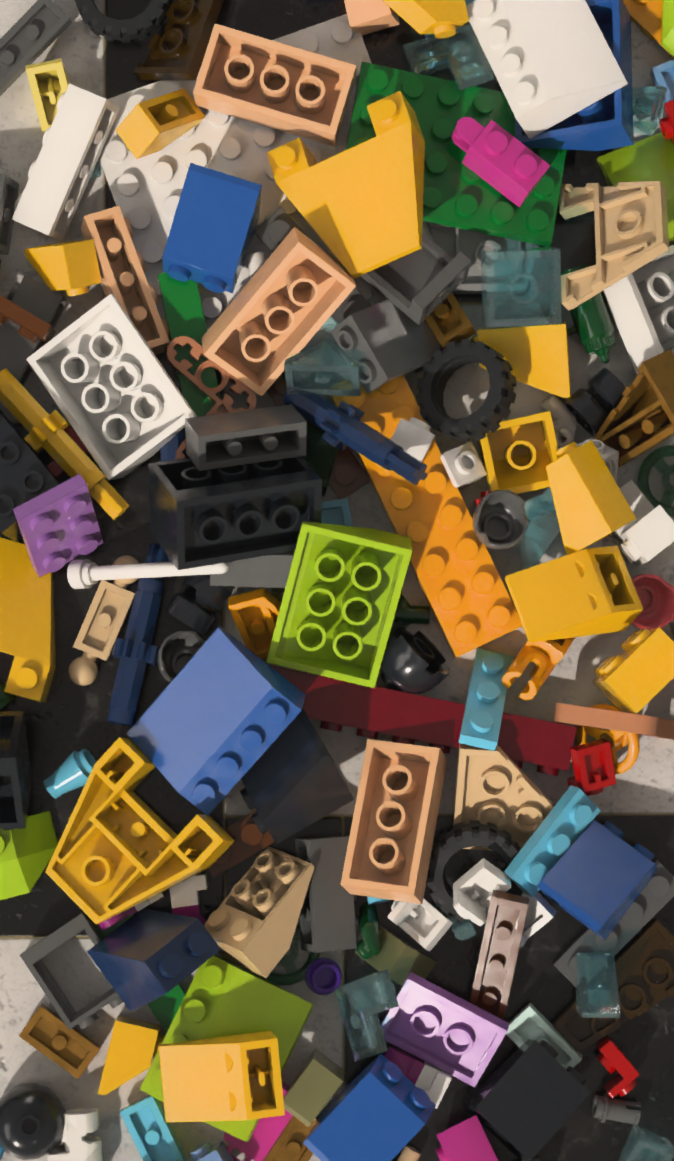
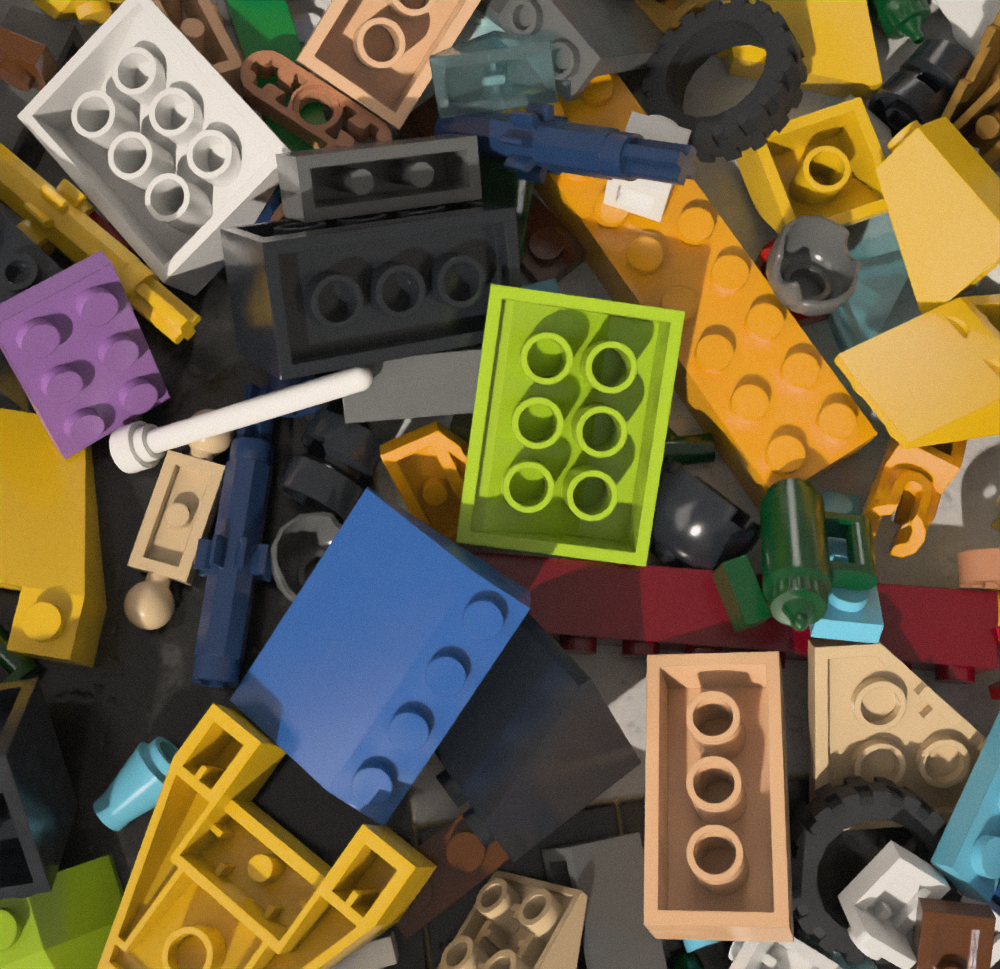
camera: 10 degrees left, 10 degrees down
white bracket [440,442,487,490] -> none
none -> dark green tile [712,554,772,633]
none -> dark green piece [760,478,878,631]

